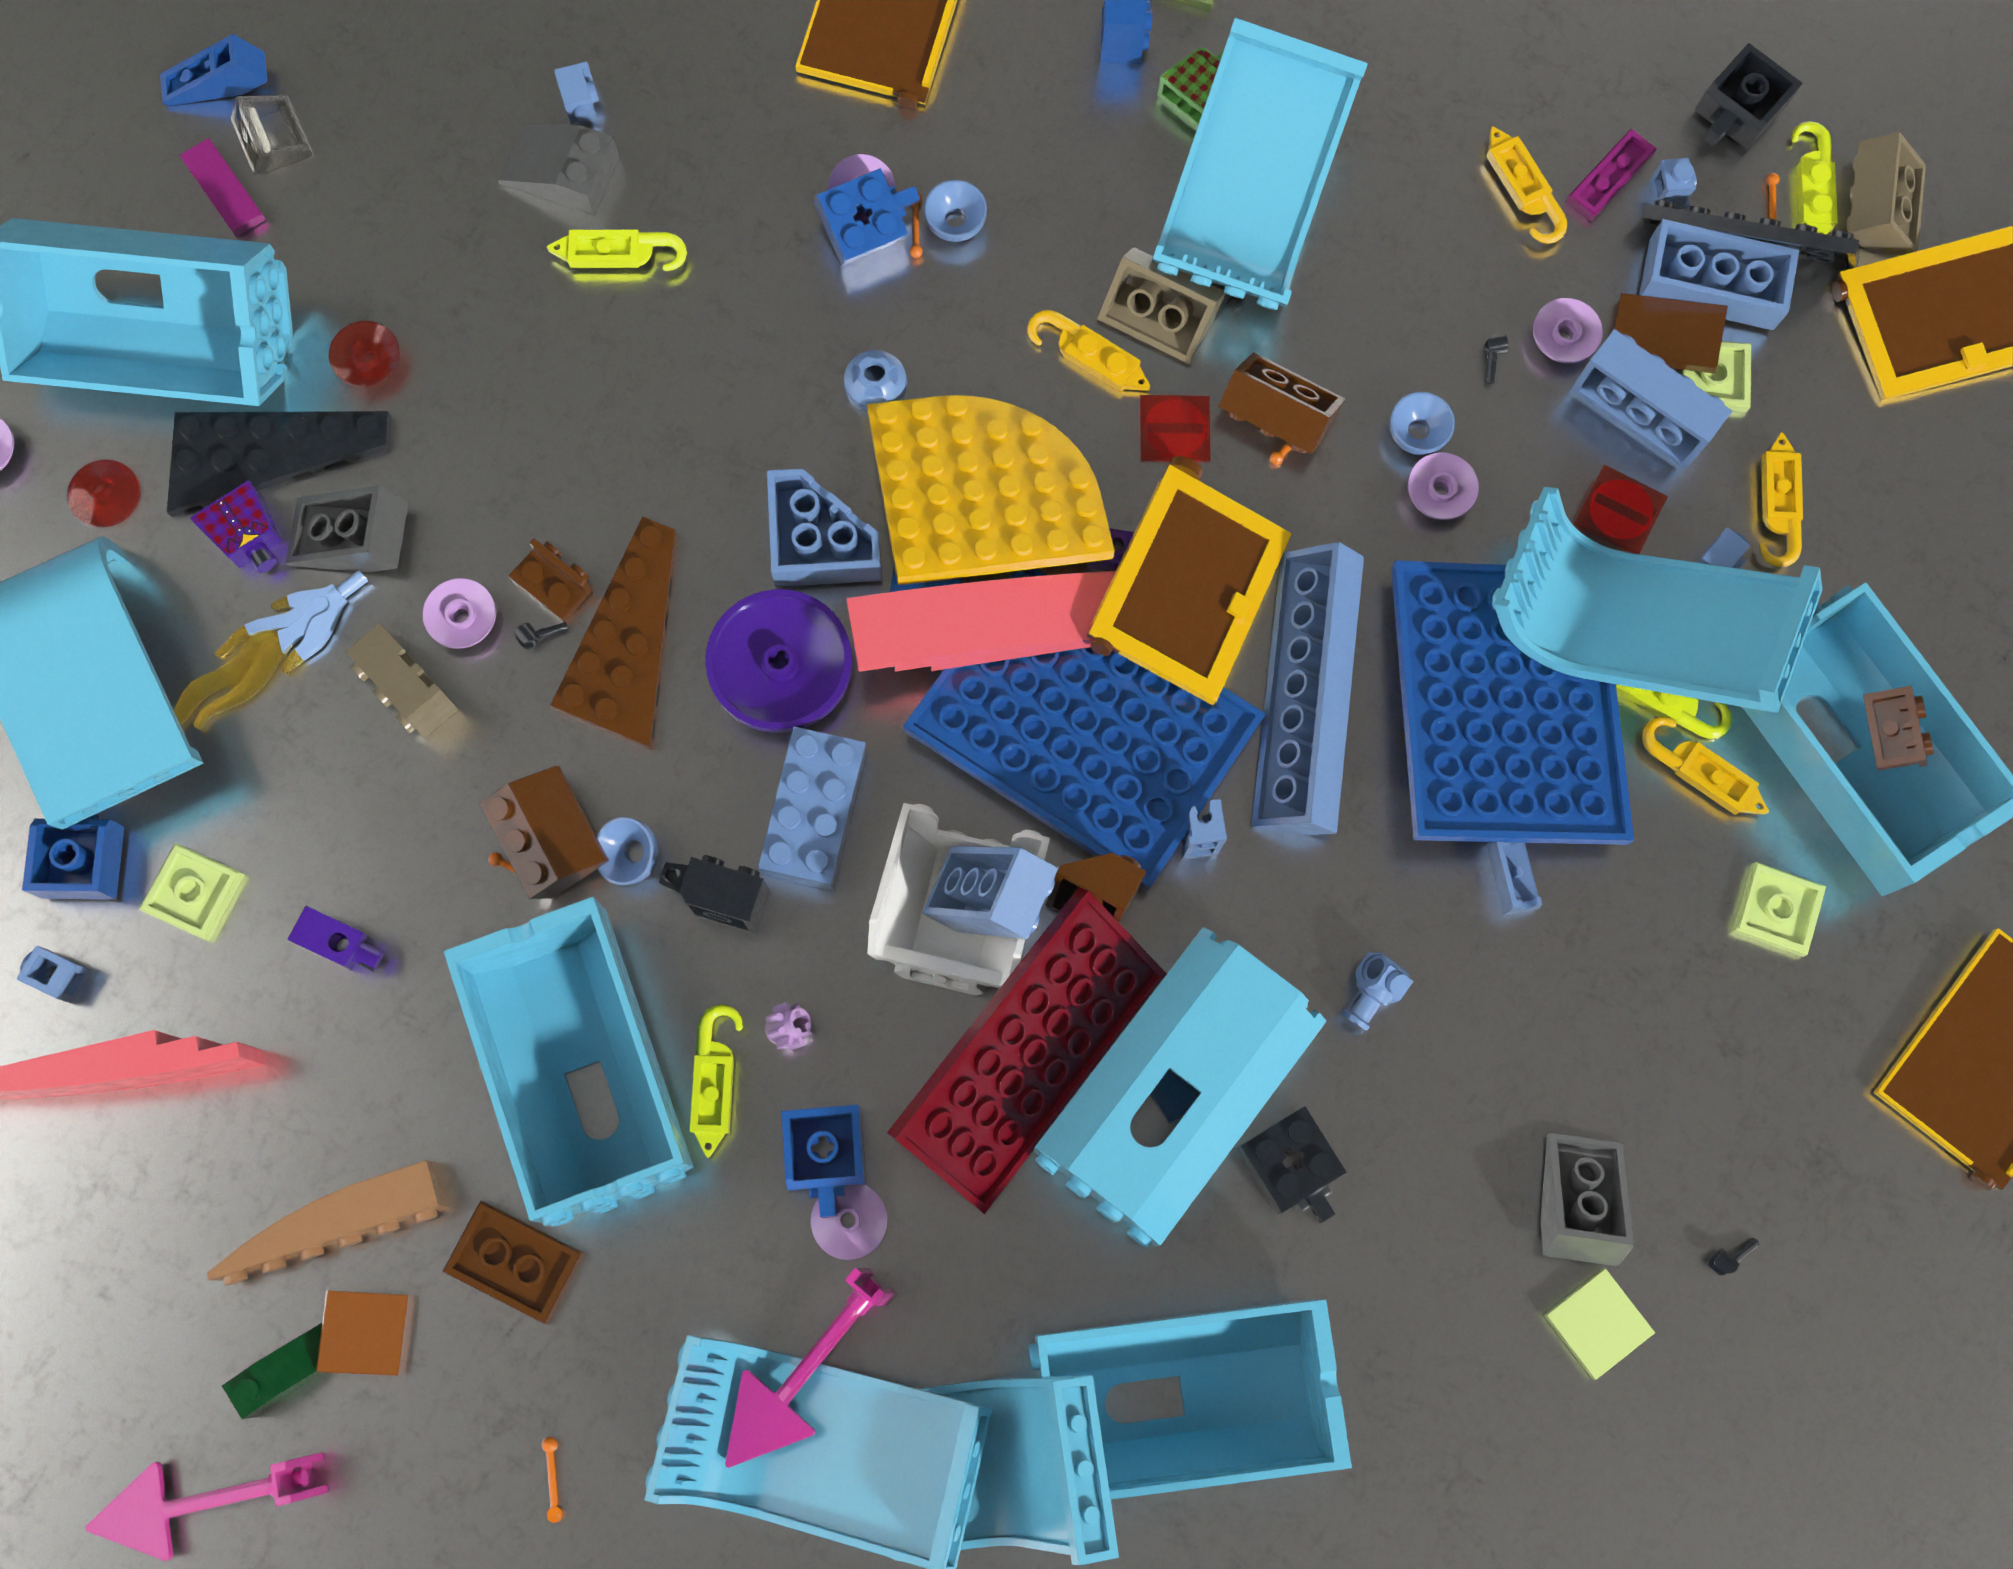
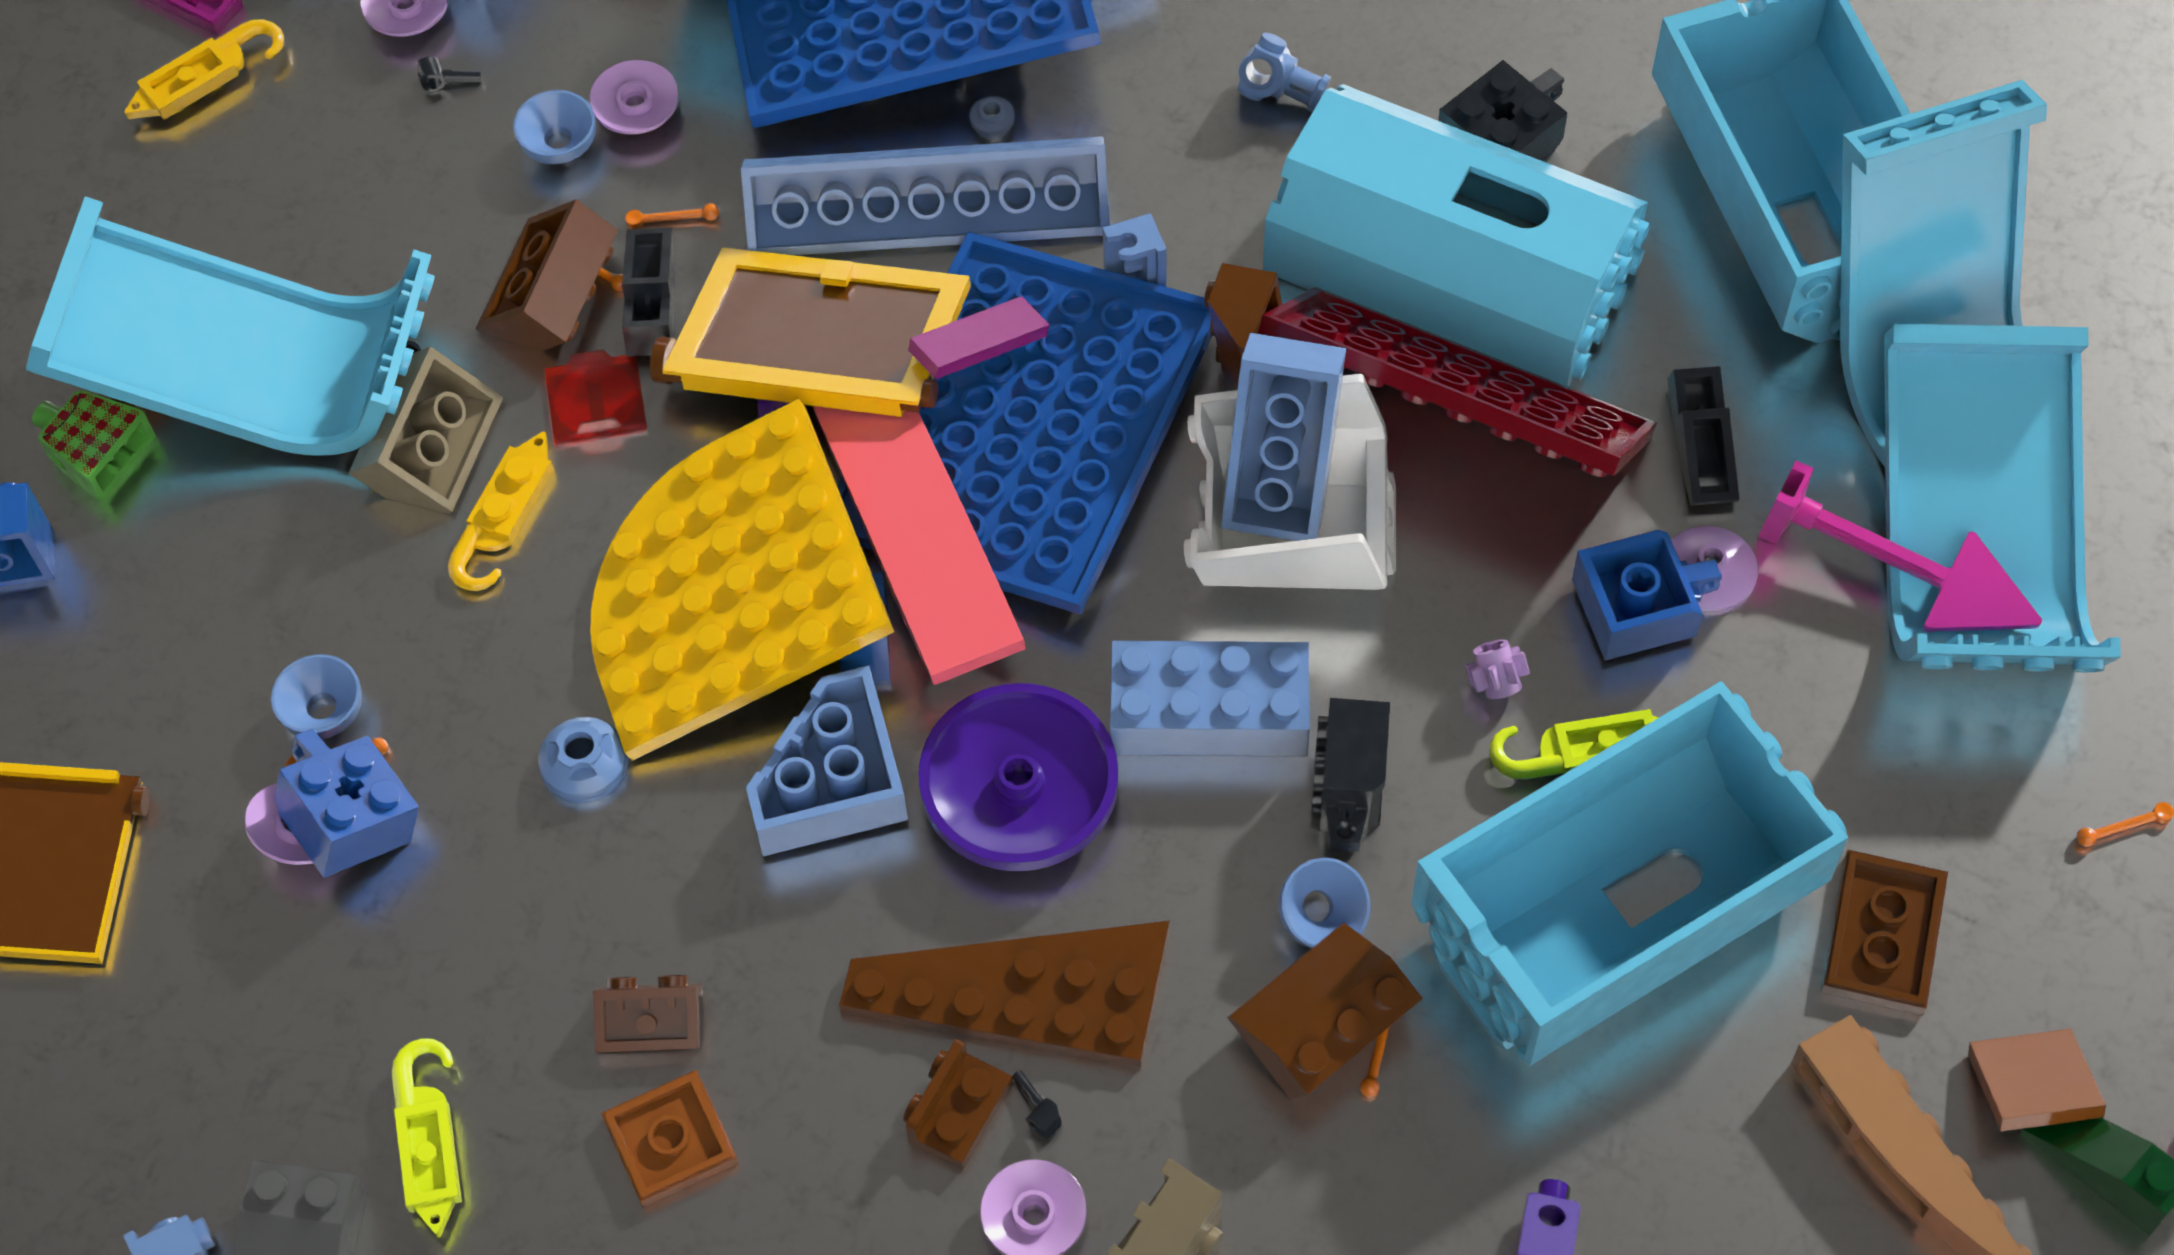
camera: 95 degrees left, 15 degrees down
none -> reddish brown bracket [593,975,701,1053]
none -> dark orange tile [601,1070,739,1208]
none -> black slope [622,227,674,357]
none -> orange hinge [625,203,719,229]
none -> magenta tile [908,296,1049,379]
none -> sand blue plate [970,96,1015,139]
none -> black slope [1667,366,1740,506]

